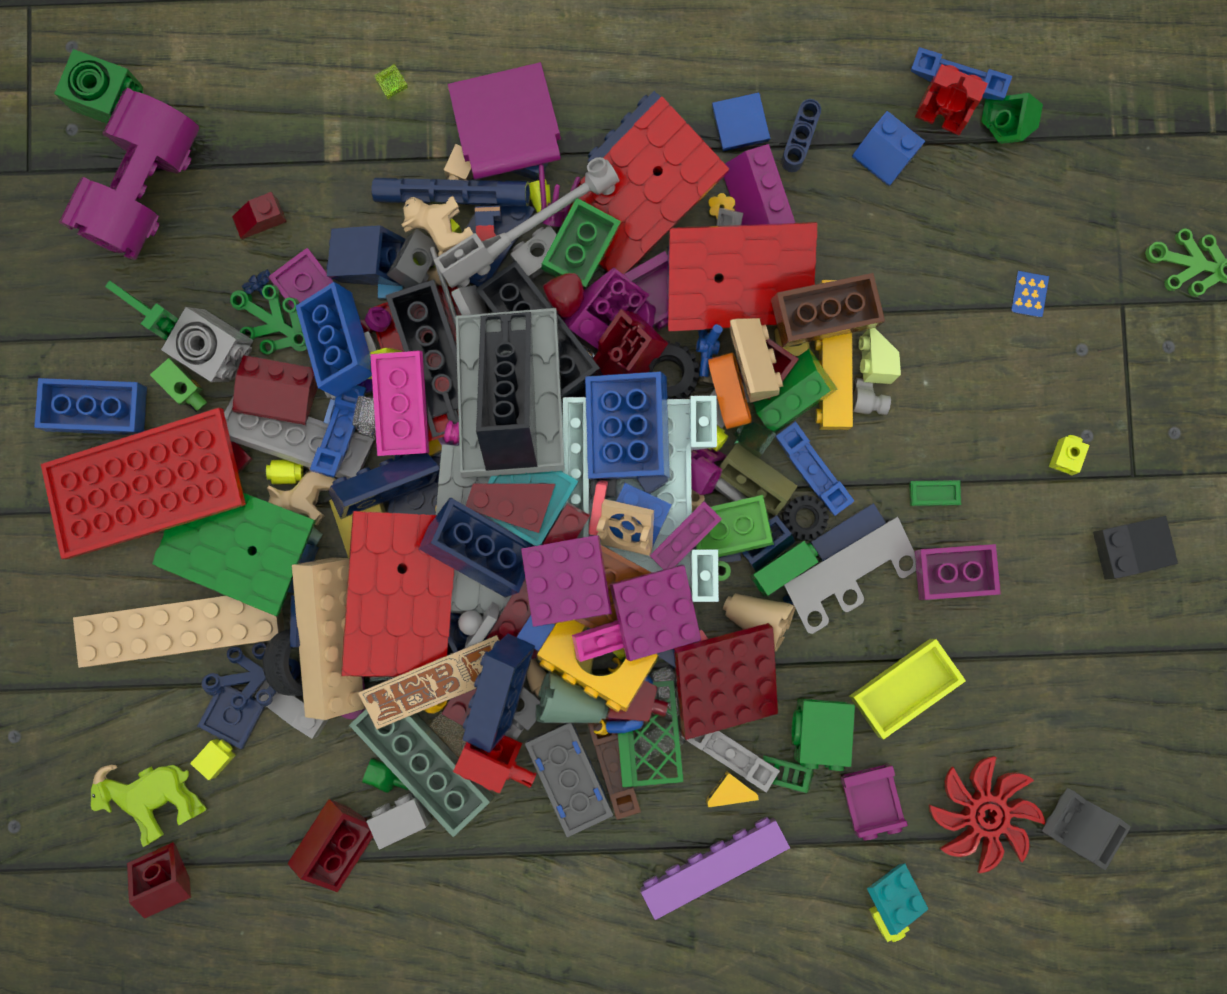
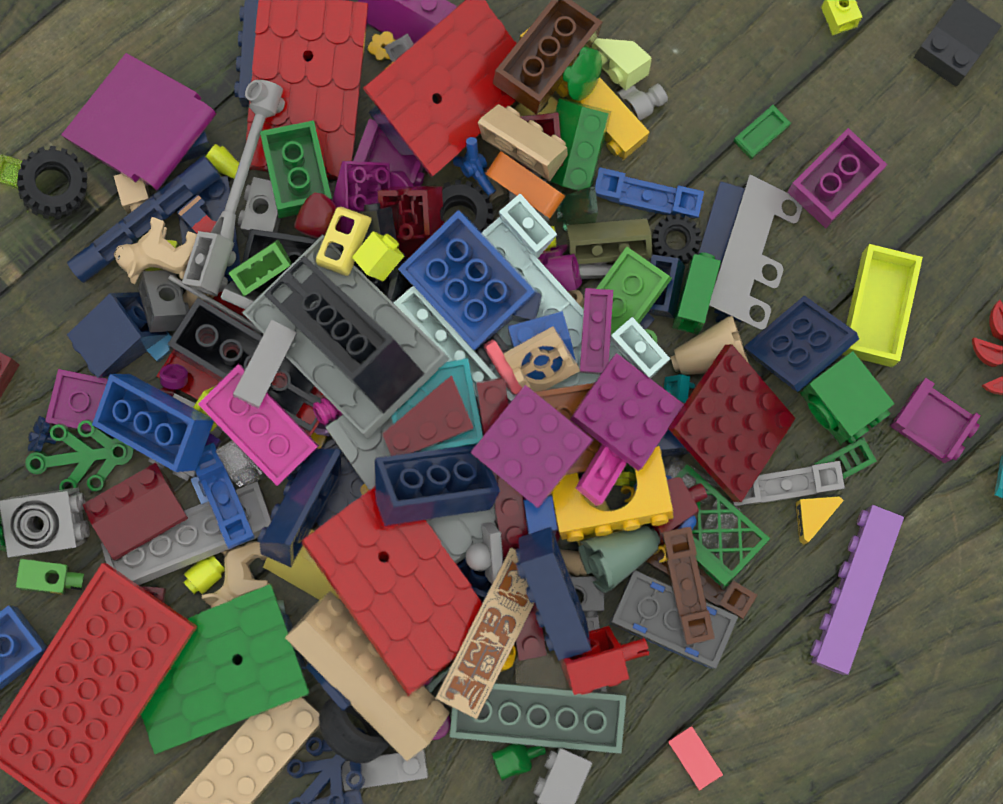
camera: 45 degrees left, 5 degrees down
magenta plant [539,164,580,227] -> none
none -> black tyre [17,146,88,219]
none -> bright green brick [229,240,291,296]
none -> light grey tile [233,319,297,408]
none -> light yellow piece [316,206,371,276]
none -> neon yellow brick [352,232,404,281]
none -> black brick [358,203,397,244]
none -> green dish [563,46,602,101]
none -> reddish brown slope [662,526,715,645]
none -> teal tile [664,374,695,404]
none -> coral tile [667,726,723,790]
none -> dark blue plate [744,296,859,392]

